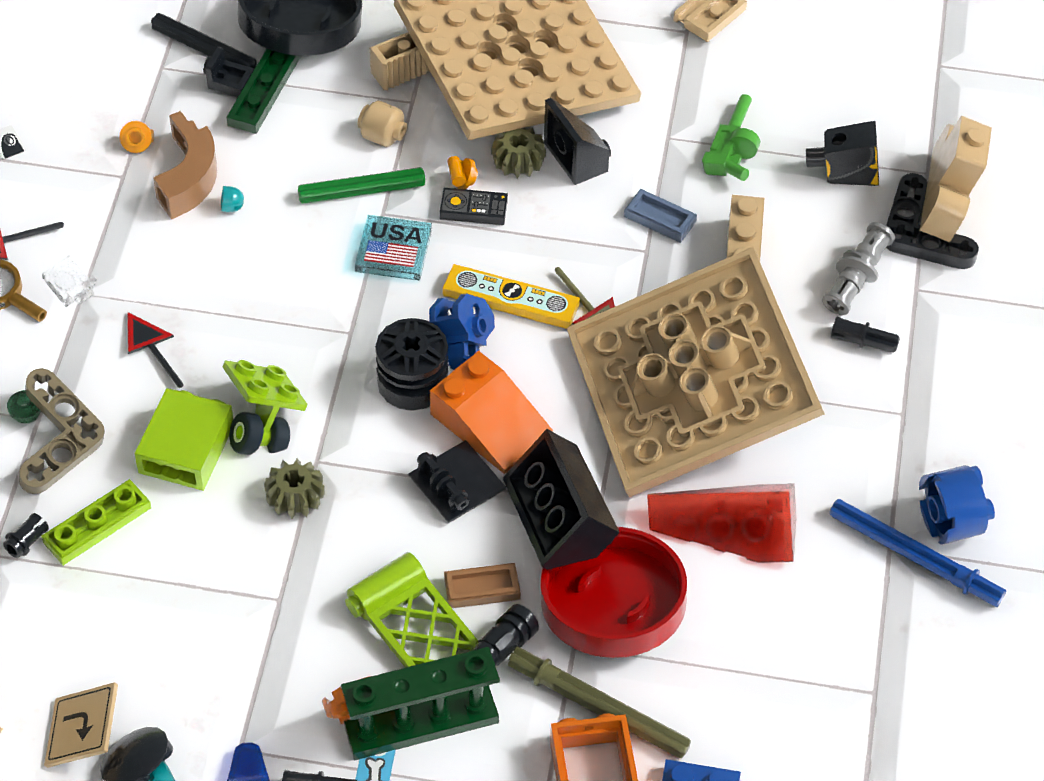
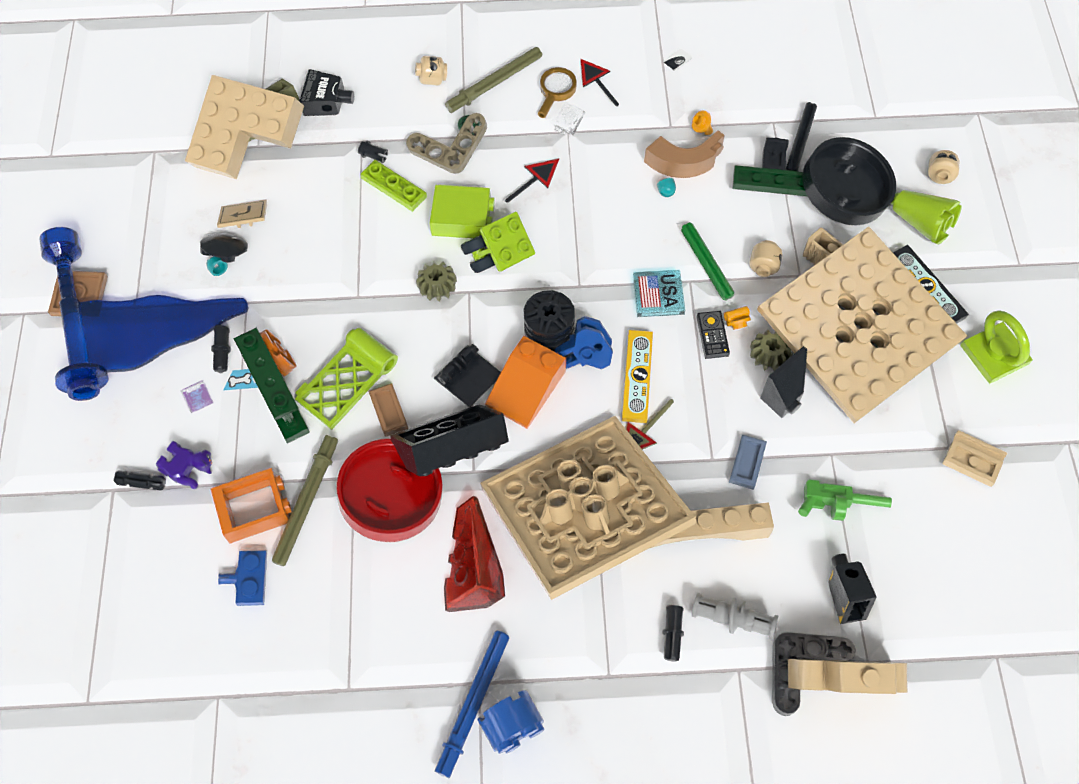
camera: 80 degrees right, 10 degrees up
black axle [469,604,539,666] -> none

